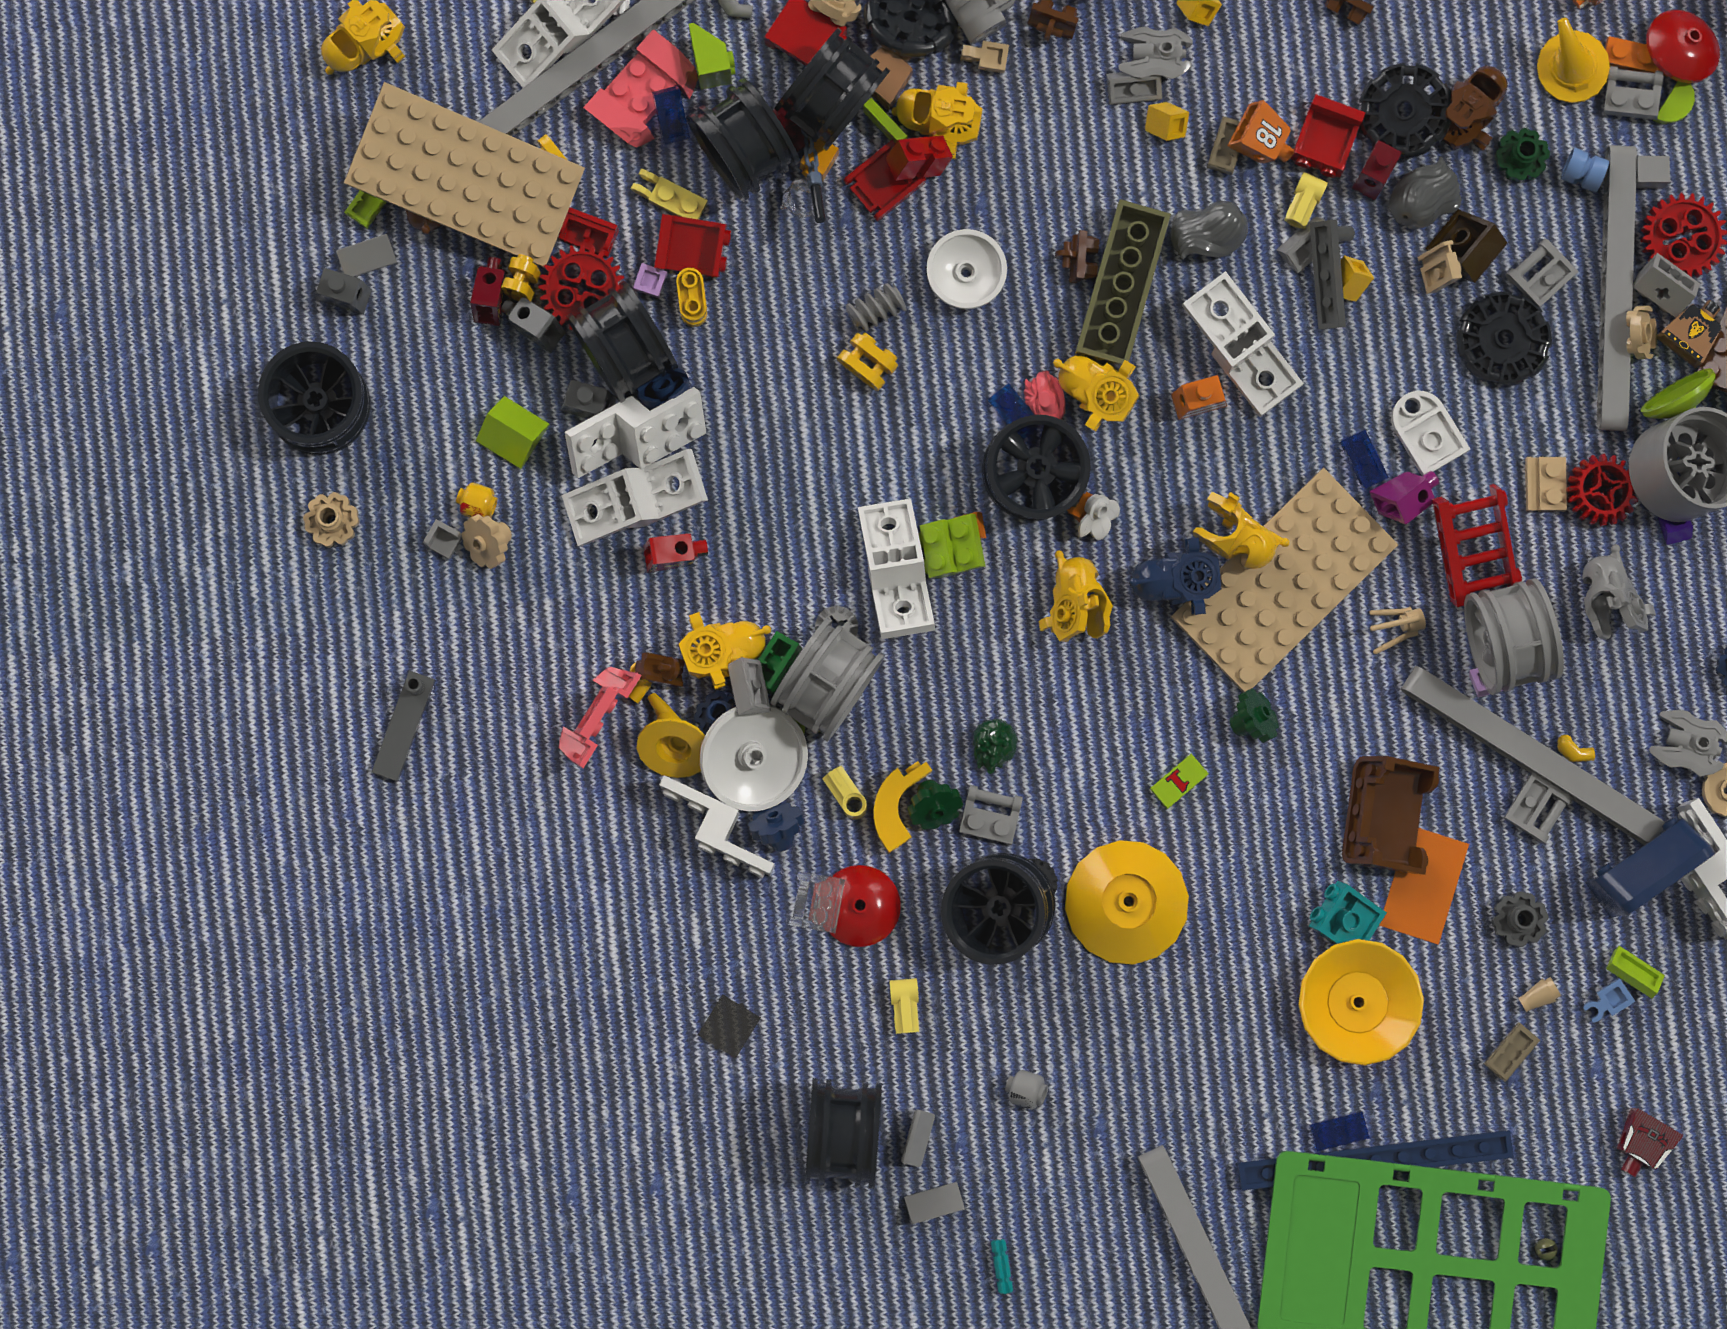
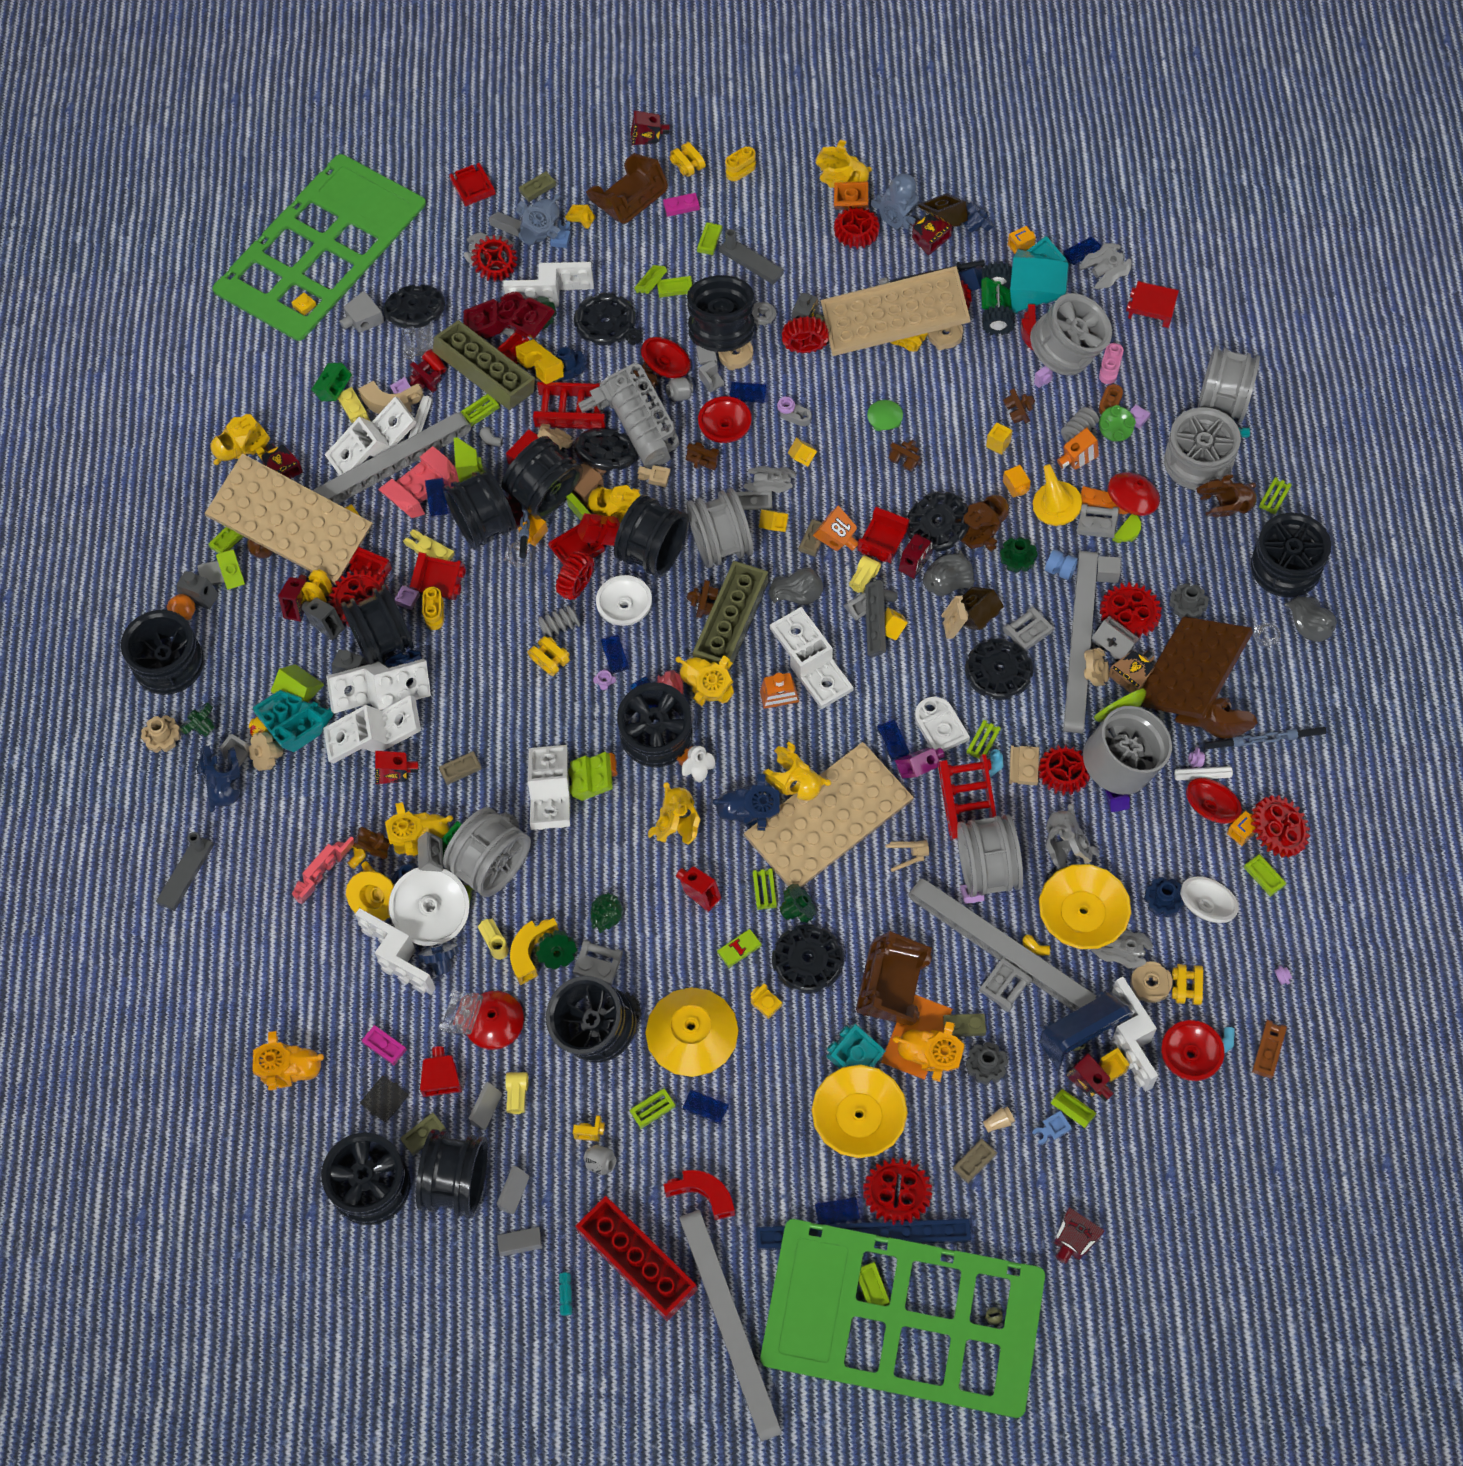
camera: 15 degrees right, 20 degrees down
none -> orange hair [167,594,195,620]
none -> dark green plant [180,702,216,737]
none -> dark blue helmet [196,745,240,812]
none -> lime plate [216,549,245,590]
none -> teal wedge [253,690,334,752]
none -> light orange helmet [253,1031,324,1090]
none -> torso [261,443,303,479]
none -> black wheel [321,1132,411,1225]
none -> dark pink plate [361,1025,407,1066]
none -> olive plate [400,1112,446,1156]
none -> red torso [420,1046,462,1097]
none -> dark tan plate [438,751,482,785]
none -> light grey slope [469,1082,502,1130]
none -> red gear [556,551,594,600]
none -> yellow bracket [573,1115,605,1142]
none -> red brick [575,1196,698,1322]
none -> lavender plate [593,670,616,690]
none -> clear blue plate [600,635,629,674]
none -> black wheel [614,495,689,578]
none -> lime tile [629,1088,676,1129]
none -> red arch [663,1170,735,1220]
none -> red torso [676,867,721,912]
none -> clear blue plate [682,1089,729,1125]
none -> light grey wheel [686,488,753,568]
none -> yellow bracket [751,983,783,1019]
none -> lime tile [753,868,777,910]
none -> black plate [772,924,844,994]
none -> lime tile [858,1262,890,1306]
none -> red gear [863,1158,932,1225]
none -> light orange helmet [893,1021,965,1082]
none -> olive plate [943,1014,986,1037]
none -> lime tile [967,720,1001,759]
none -> medium azure arm [989,749,1004,778]
none -> light orange brick [1003,465,1031,498]
none -> yellow dish [1039,864,1131,949]
none -> dark red torso [1065,1054,1114,1102]
none -> yellow panel [1098,1048,1130,1082]

